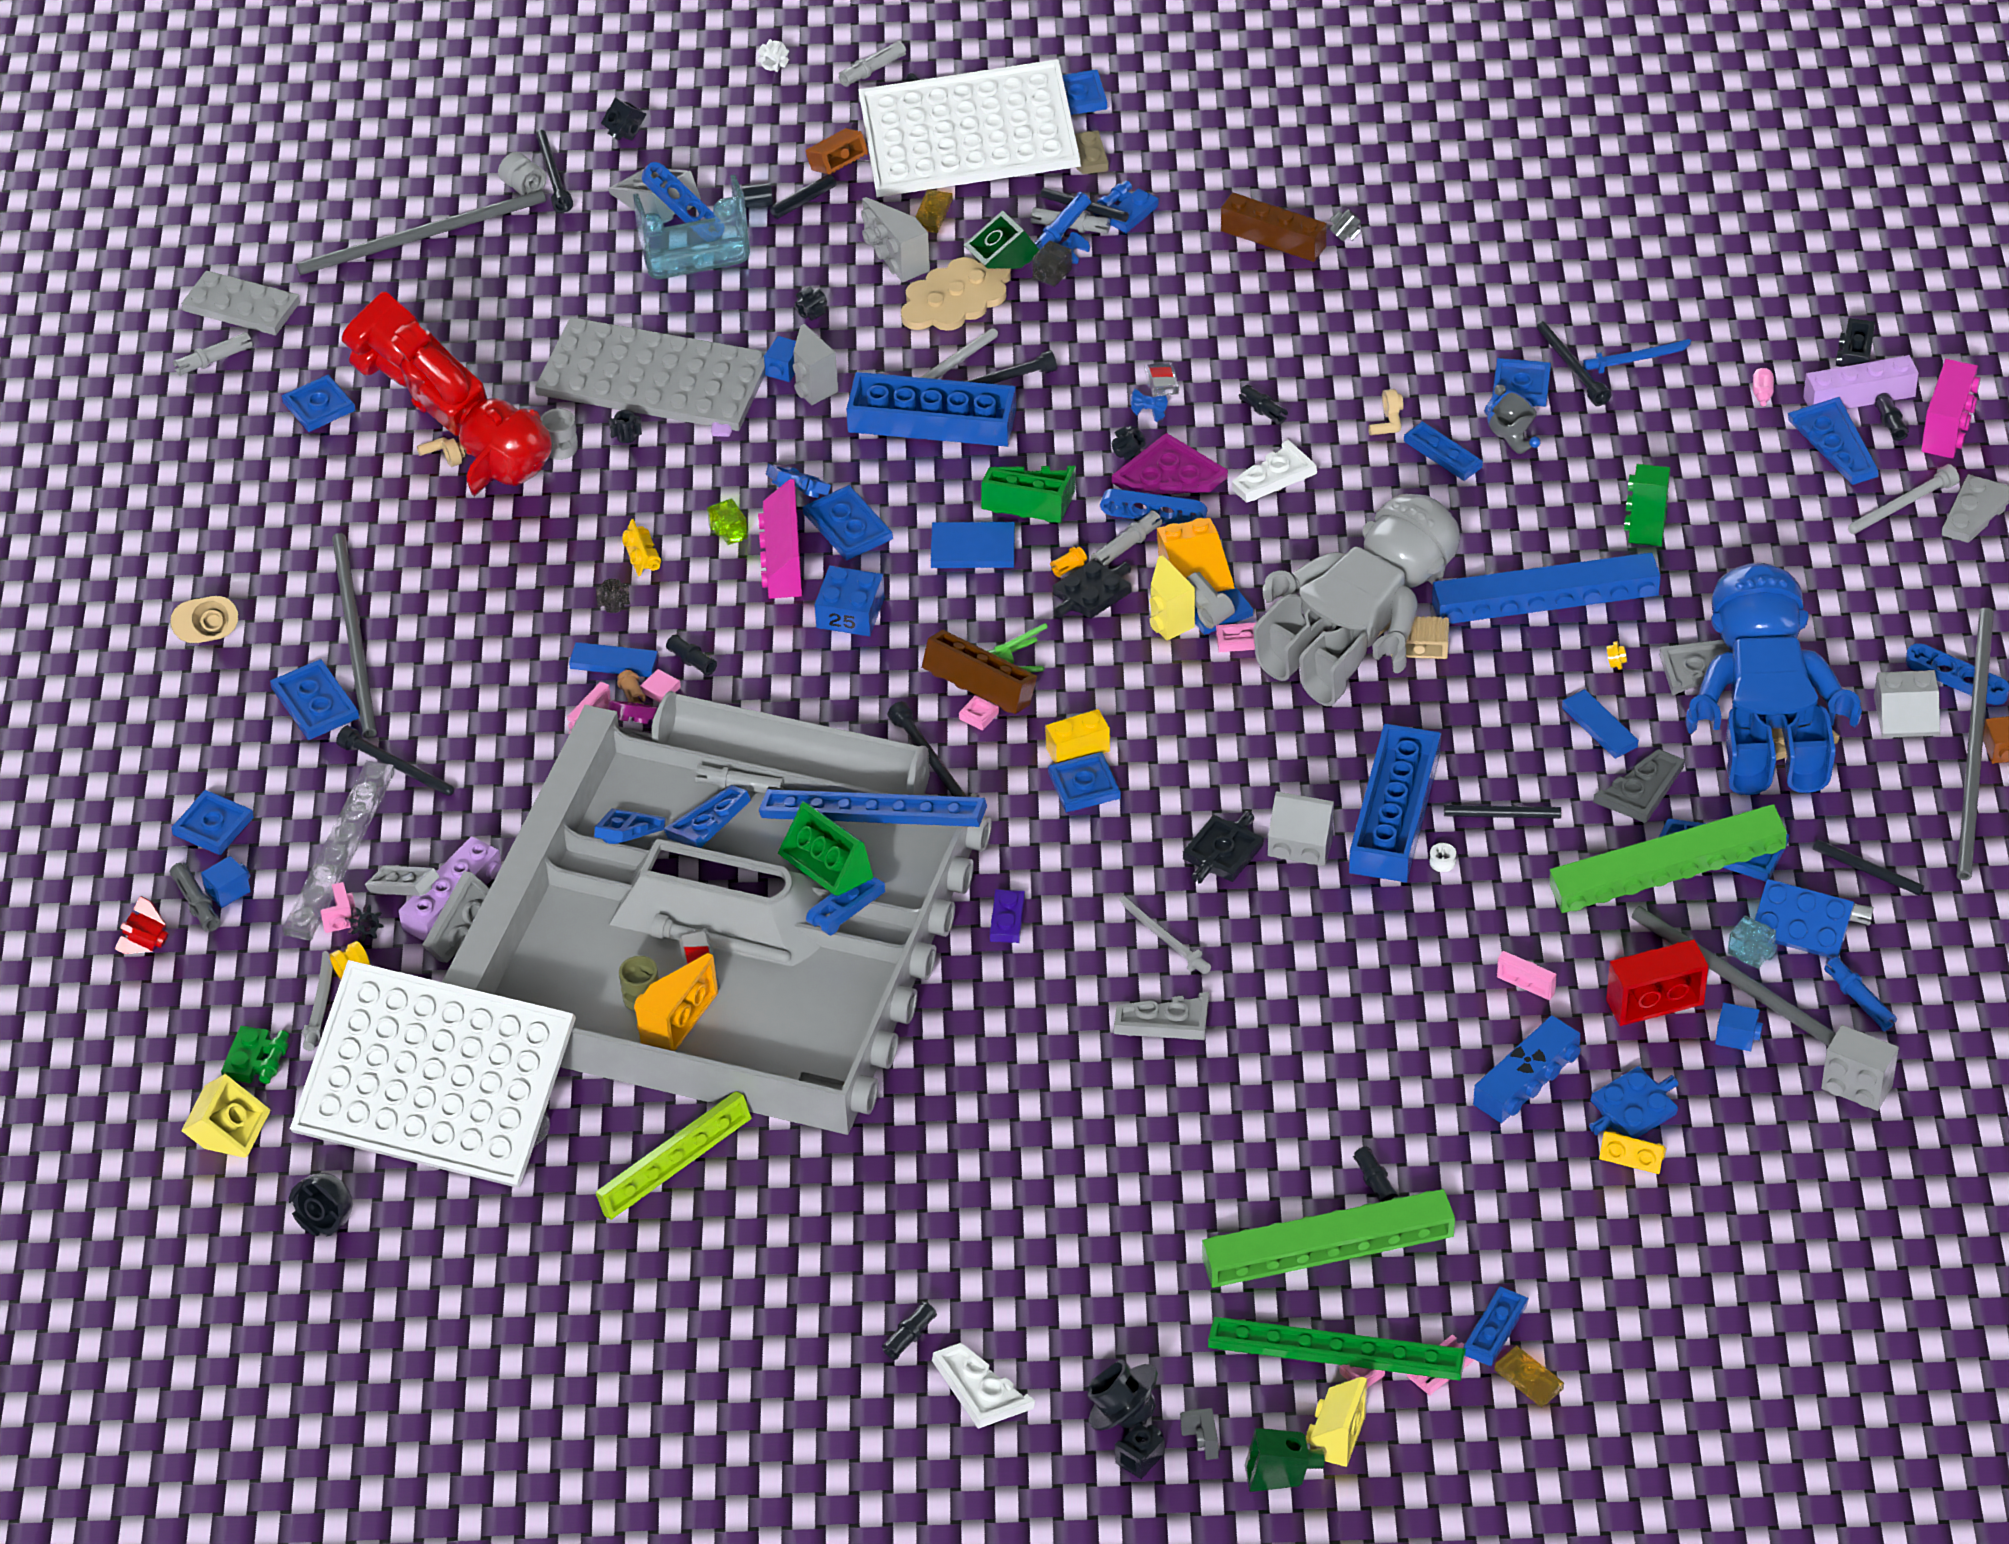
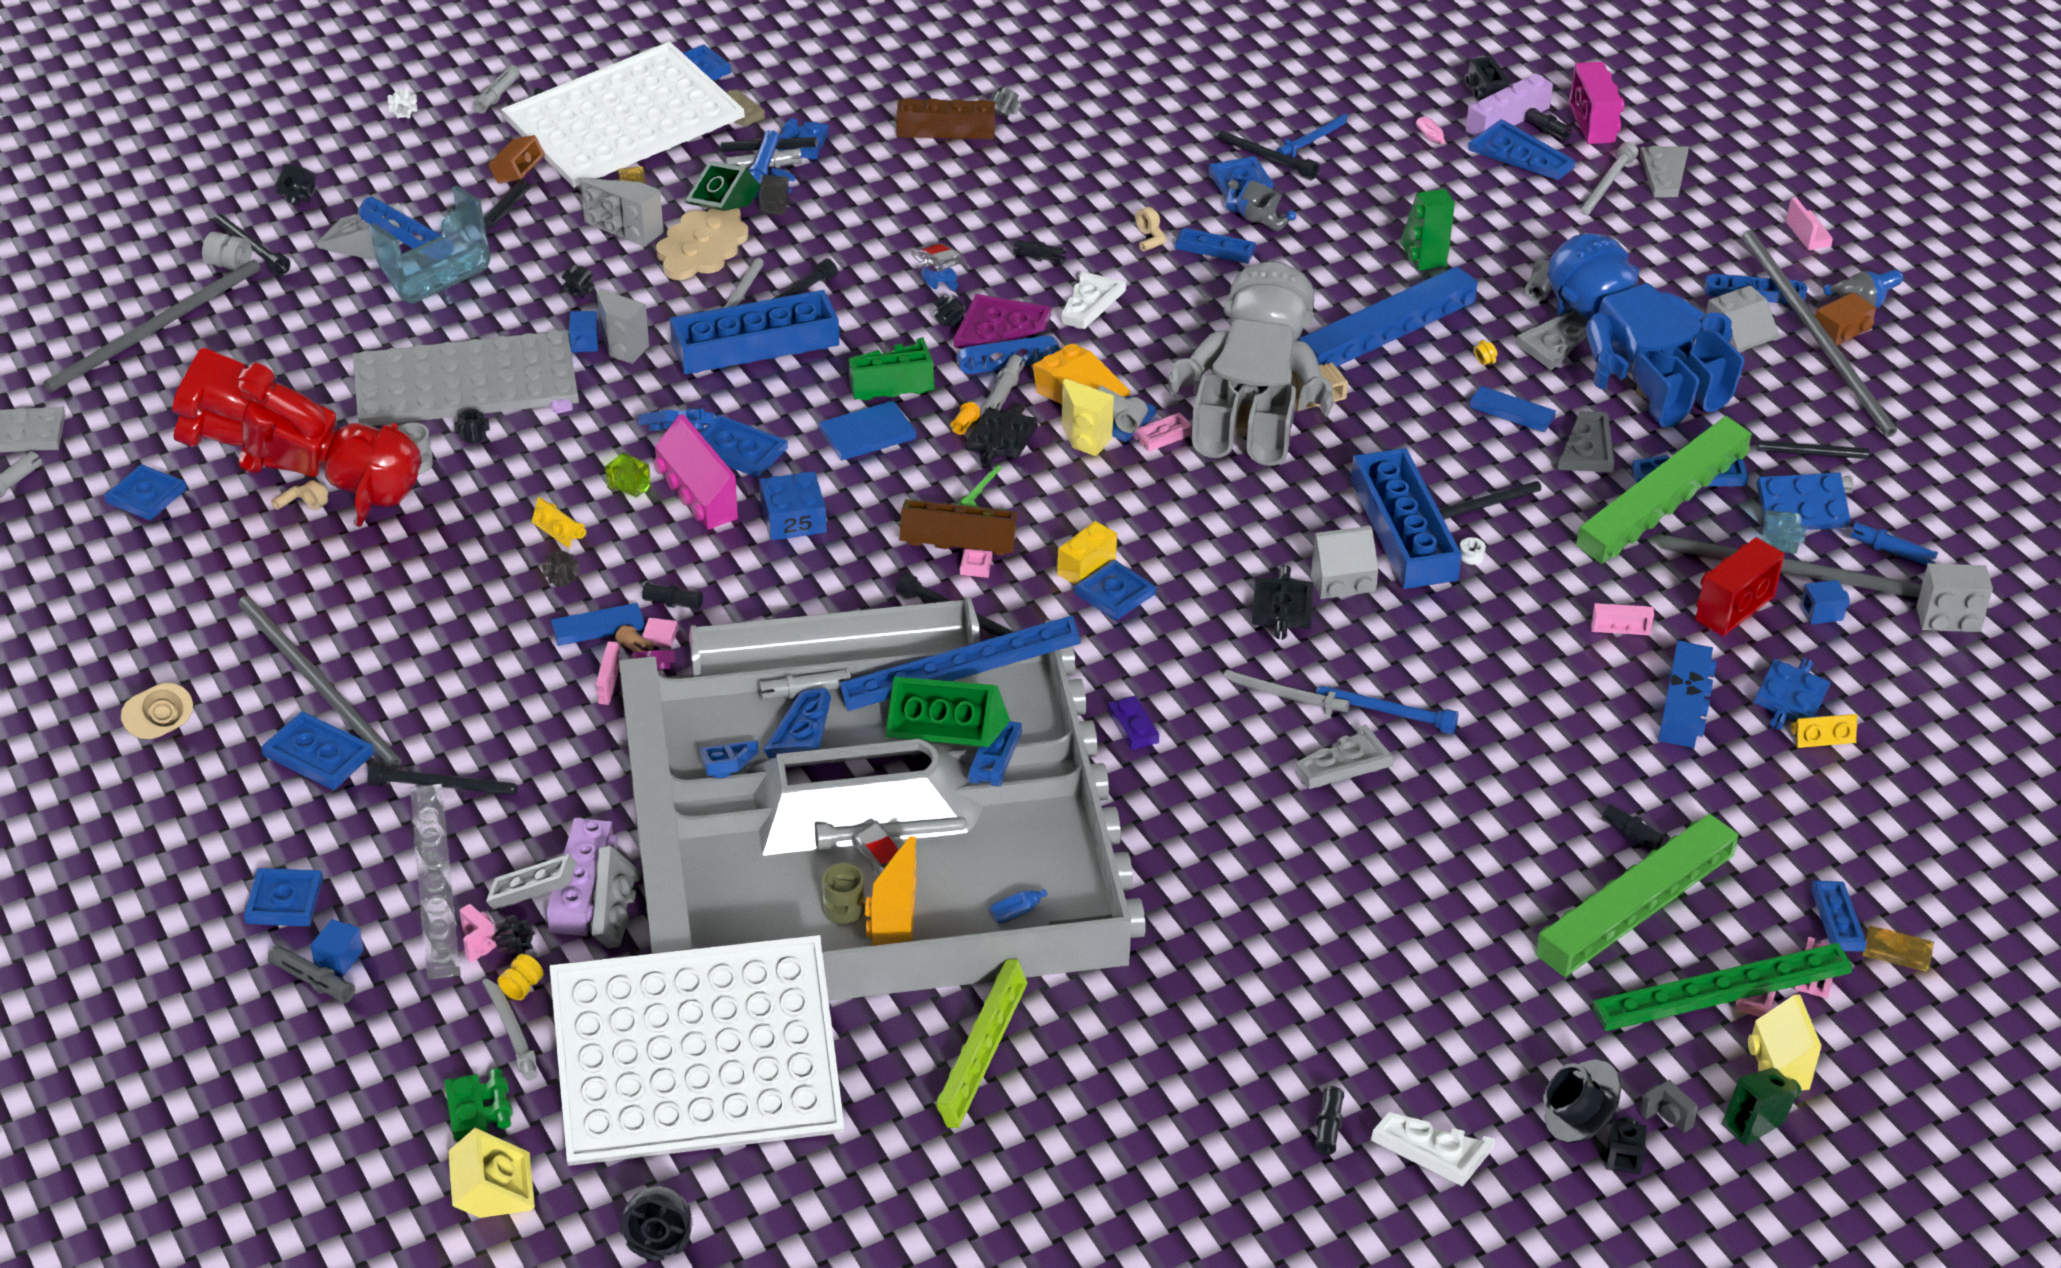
camera: 30 degrees left, 5 degrees down
red brick [115,896,169,954] -> none
none -> blue piece [988,889,1047,924]
none -> blue piece [1316,686,1459,735]

